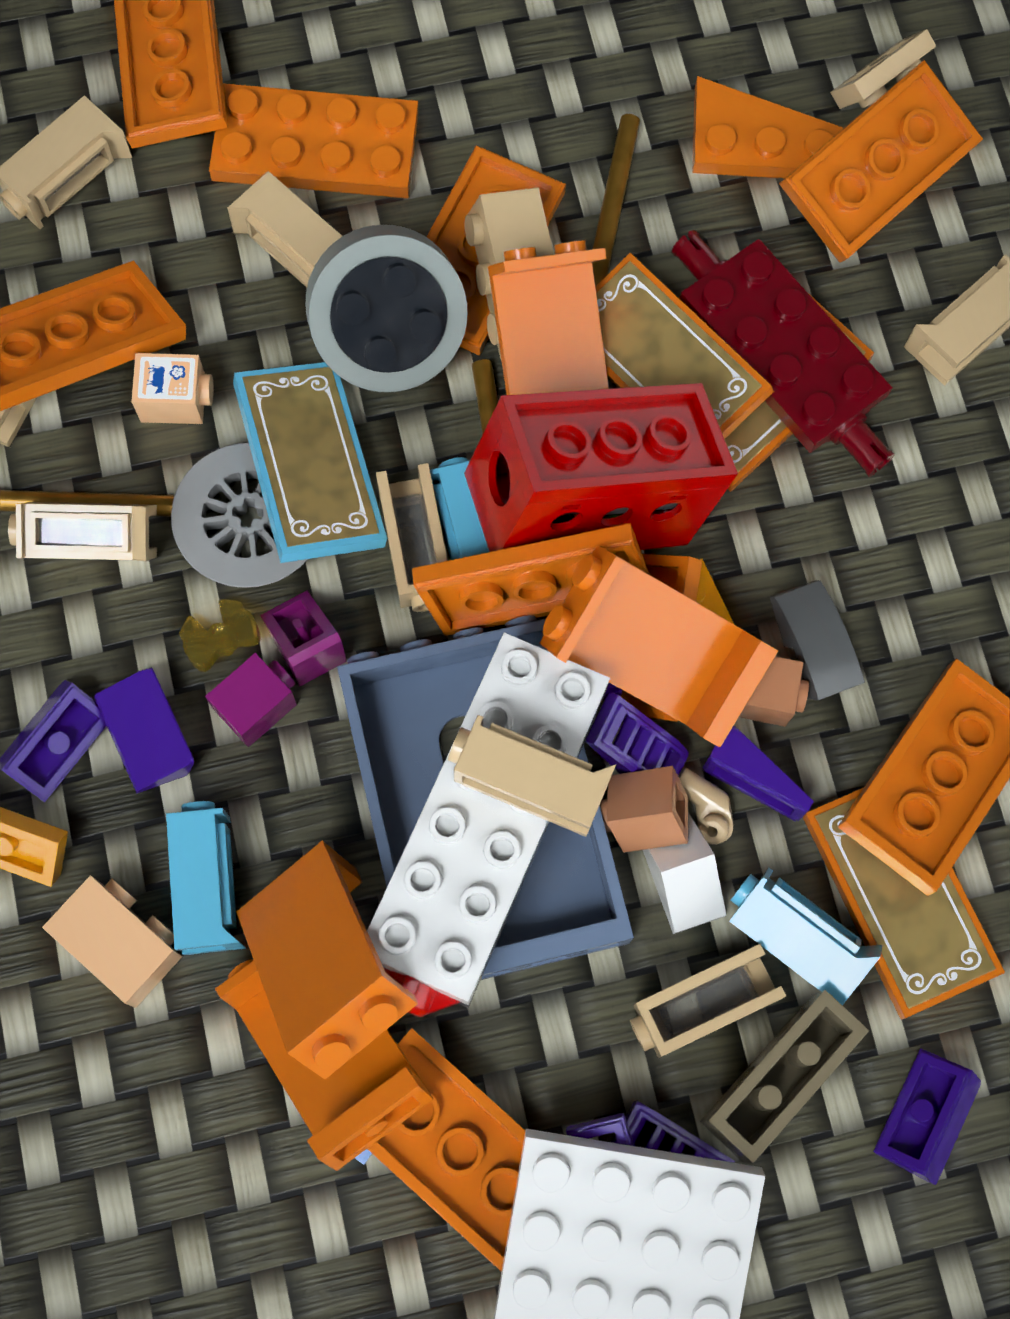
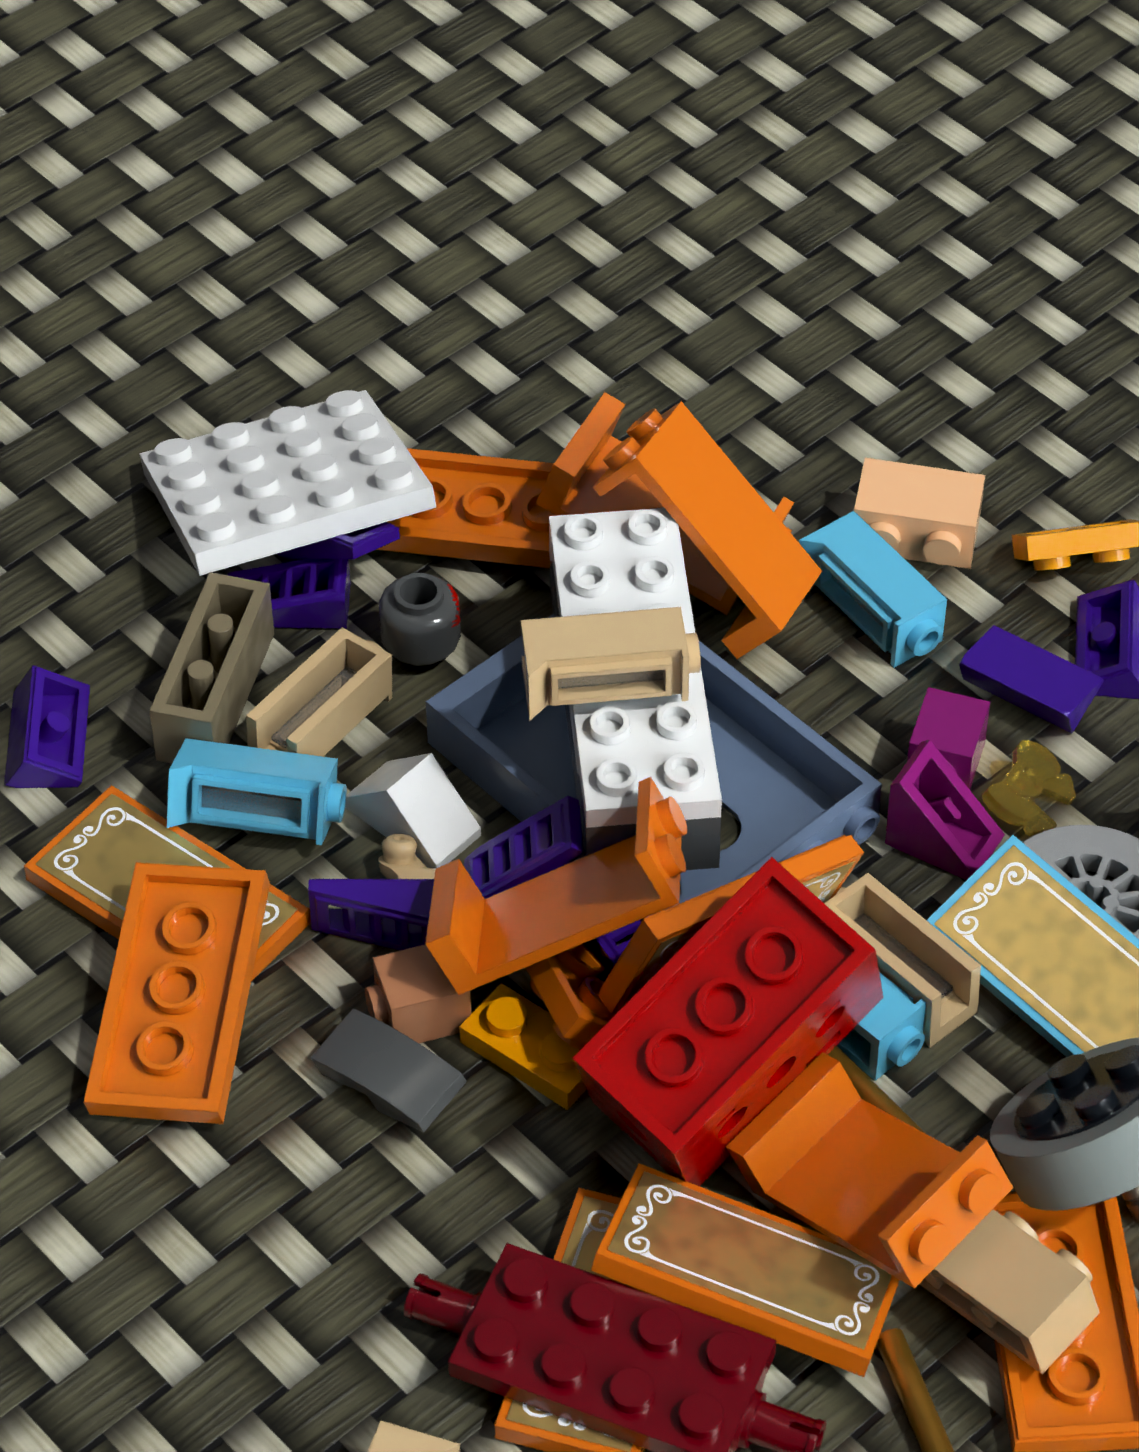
camera: 155 degrees right, 25 degrees down
nougat brick [600,766,688,853] -> none
none -> dark grey head [379,573,461,666]

